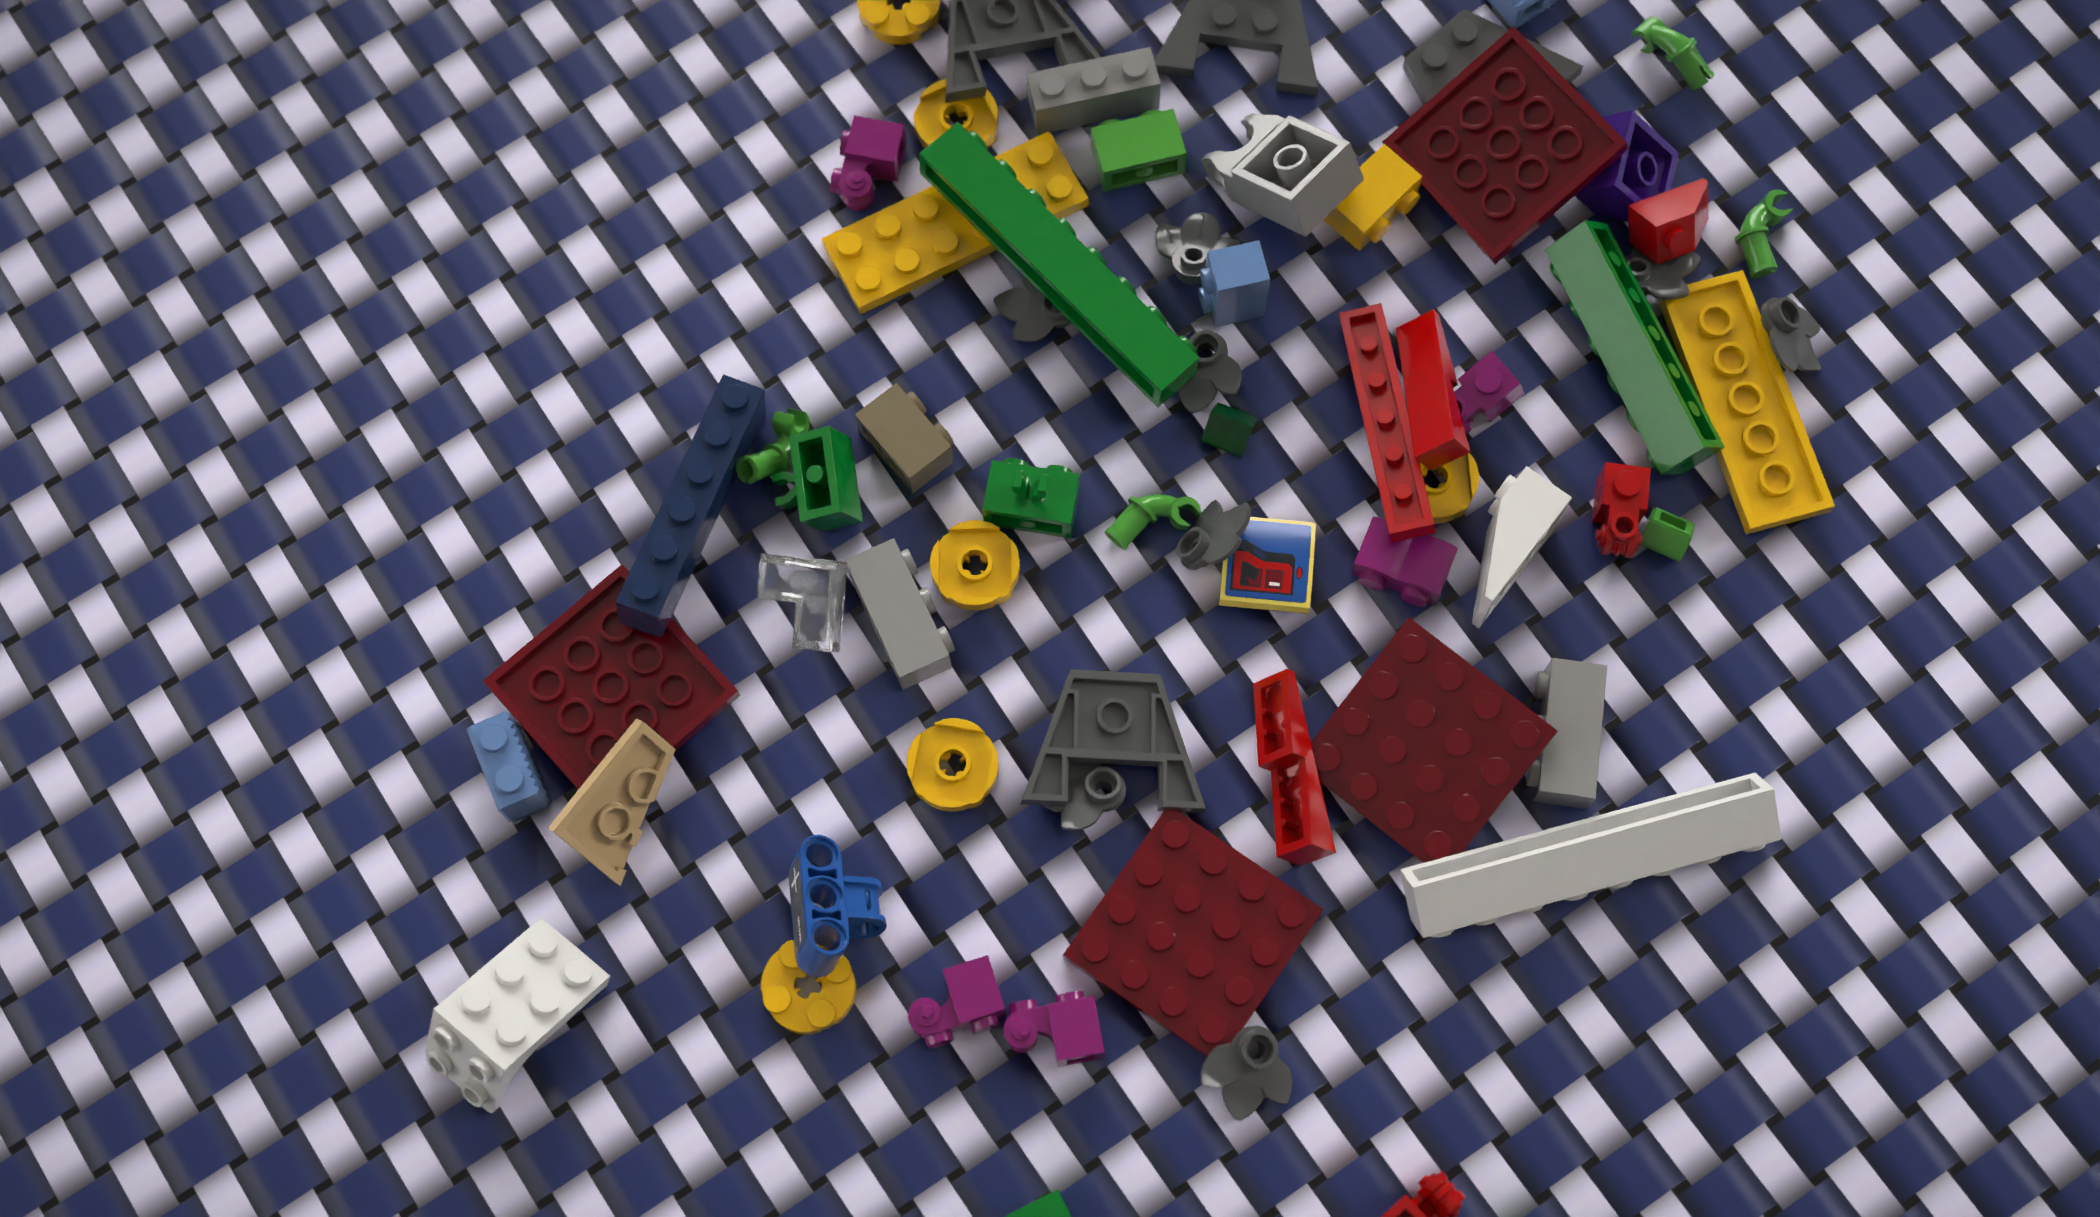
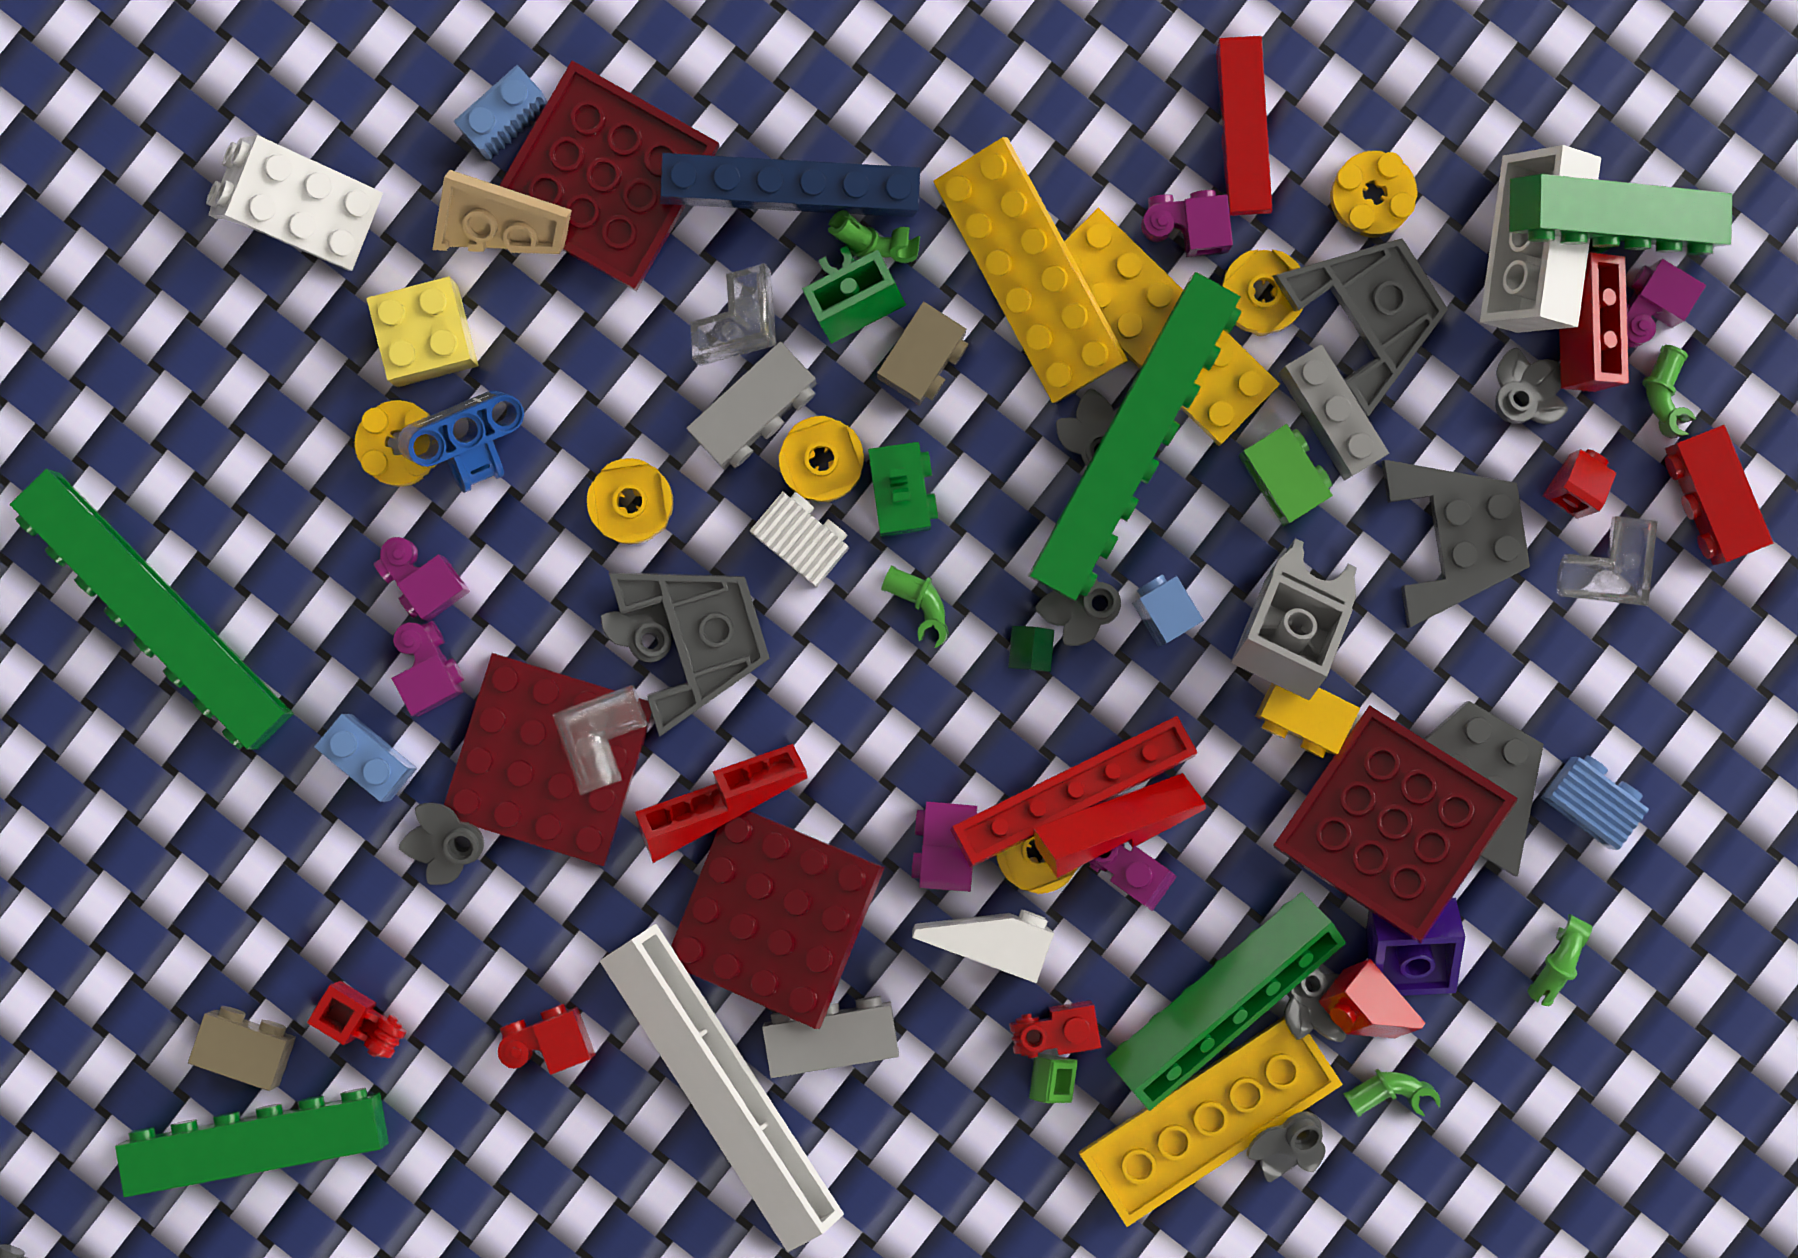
camera: 70 degrees right, 15 degrees up
dark grey plate [1155,212,1240,285] -> none
dark grey plate [1176,500,1251,570] -> none
slope [1219,517,1316,614] -> none
none -> medium blue brick [314,714,417,802]
none -> light yellow brick [366,276,479,387]
none -> red brick [498,1003,596,1075]
none -> clear brick [552,685,648,795]
none -> white brick [750,491,849,588]
none -> yellow plate [933,137,1128,403]
none -> red slope [1216,36,1272,216]

